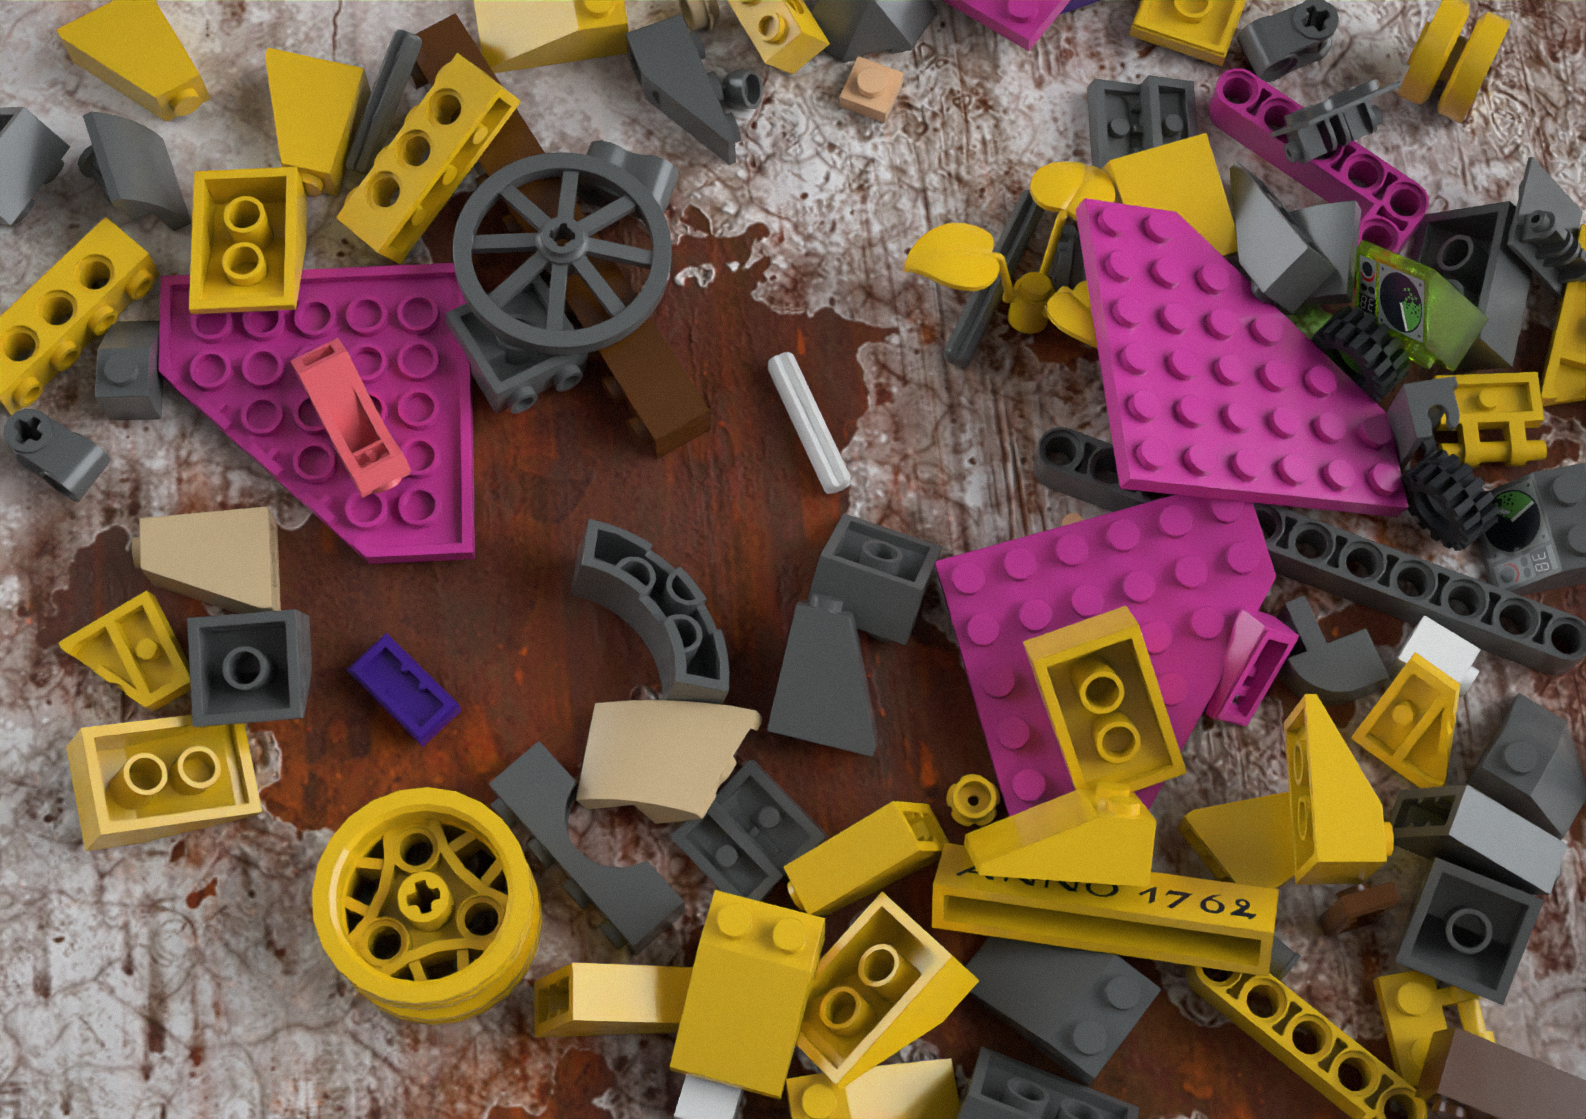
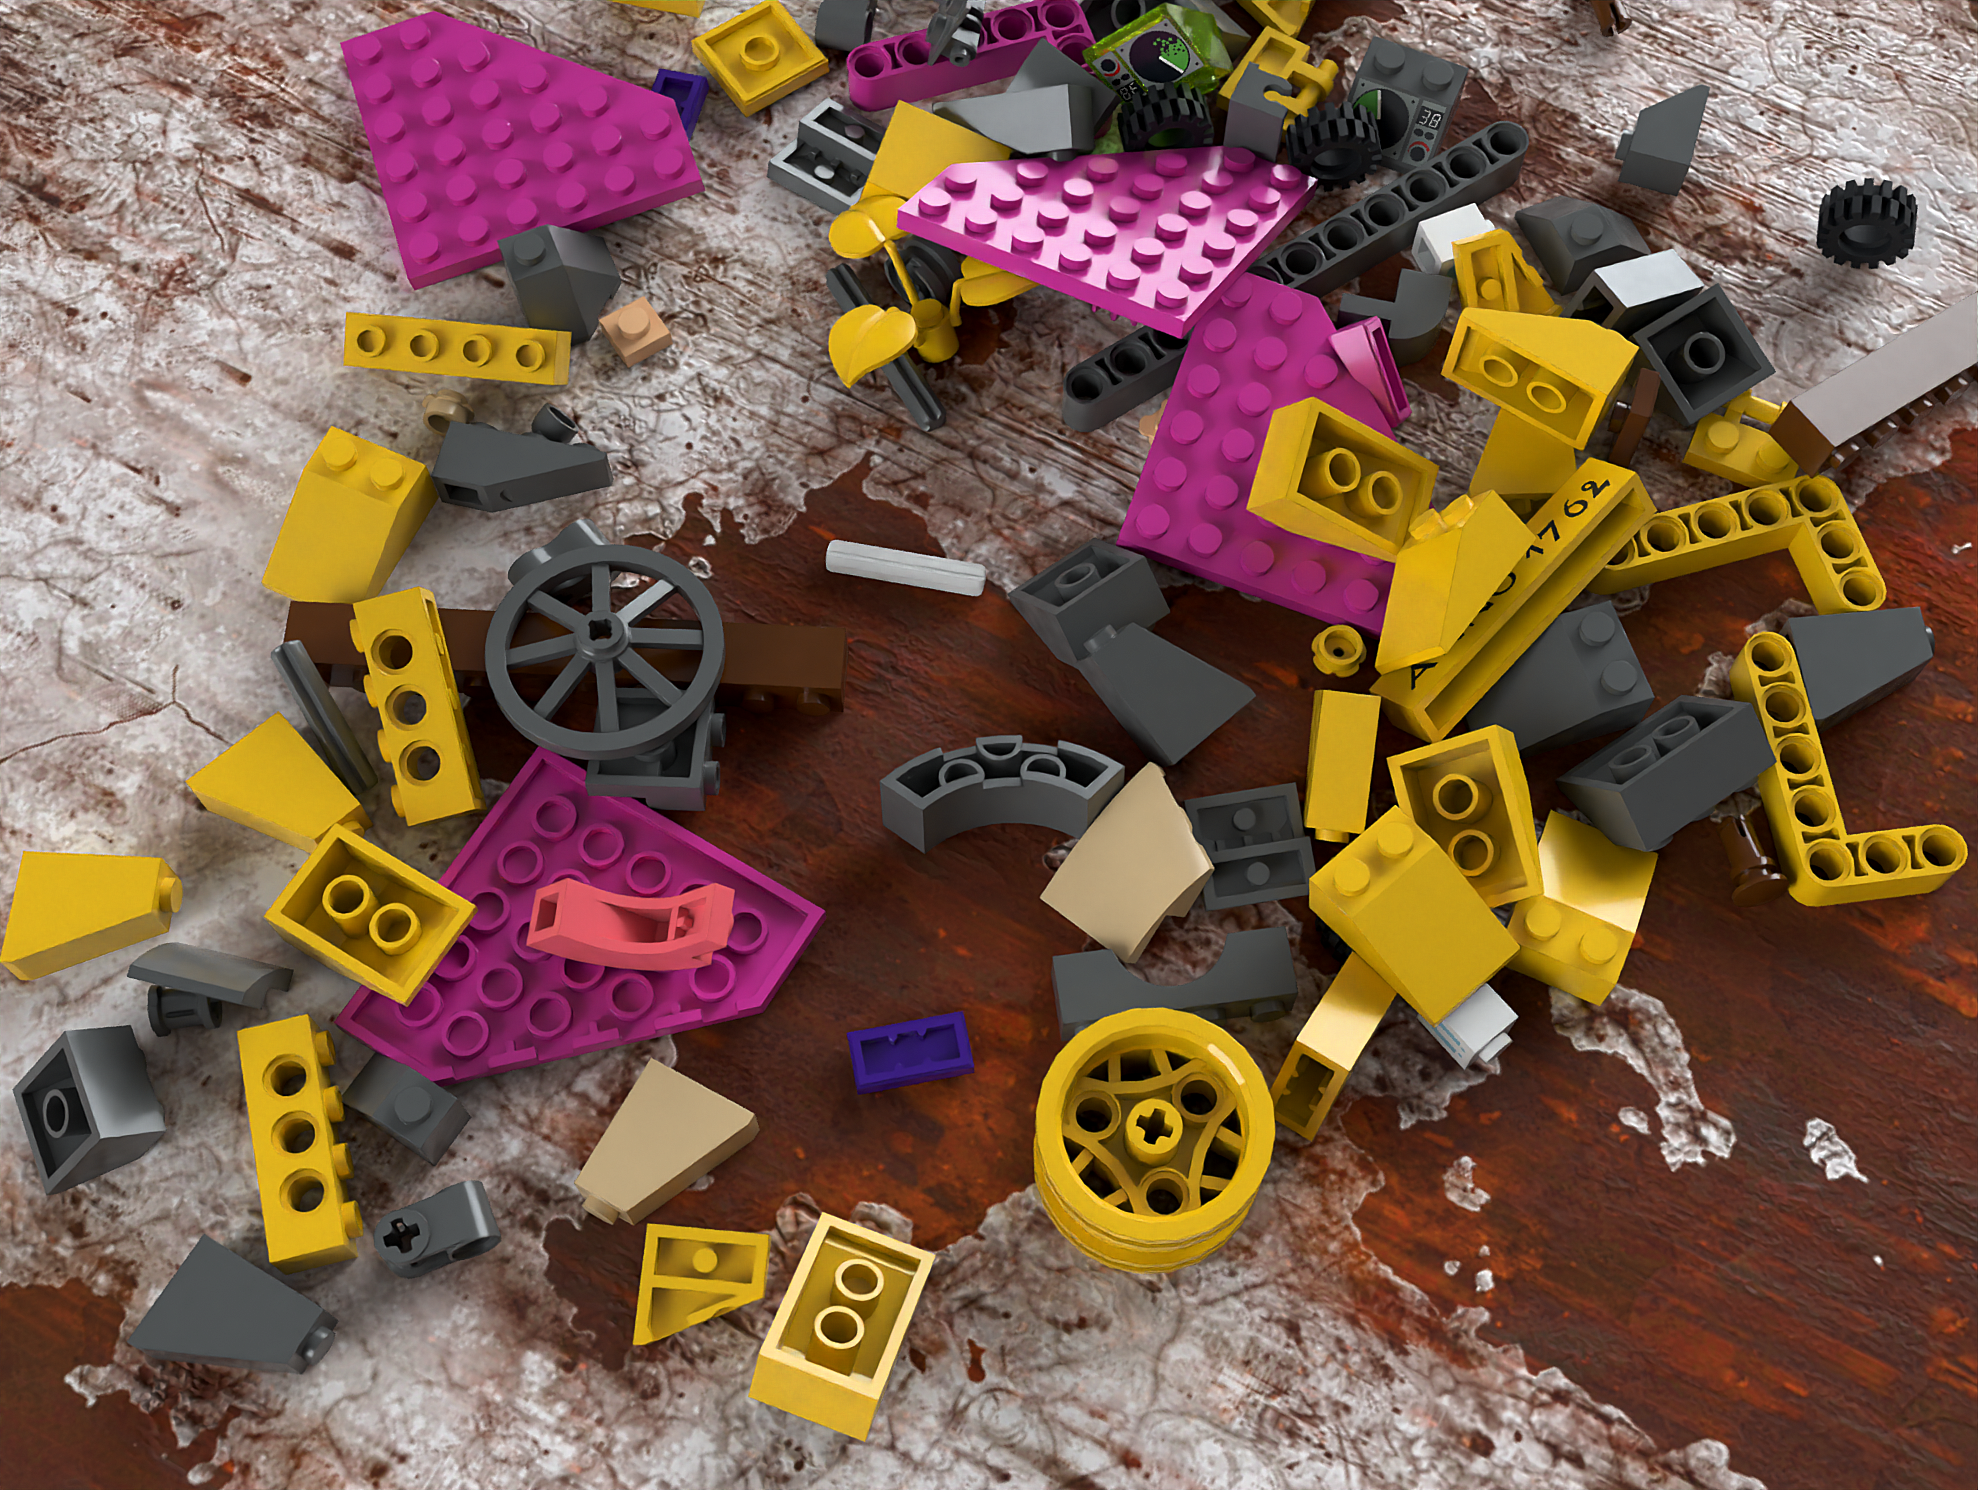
camera: 55 degrees left, 5 degrees down
dark grey slope [187,609,312,727] -> none

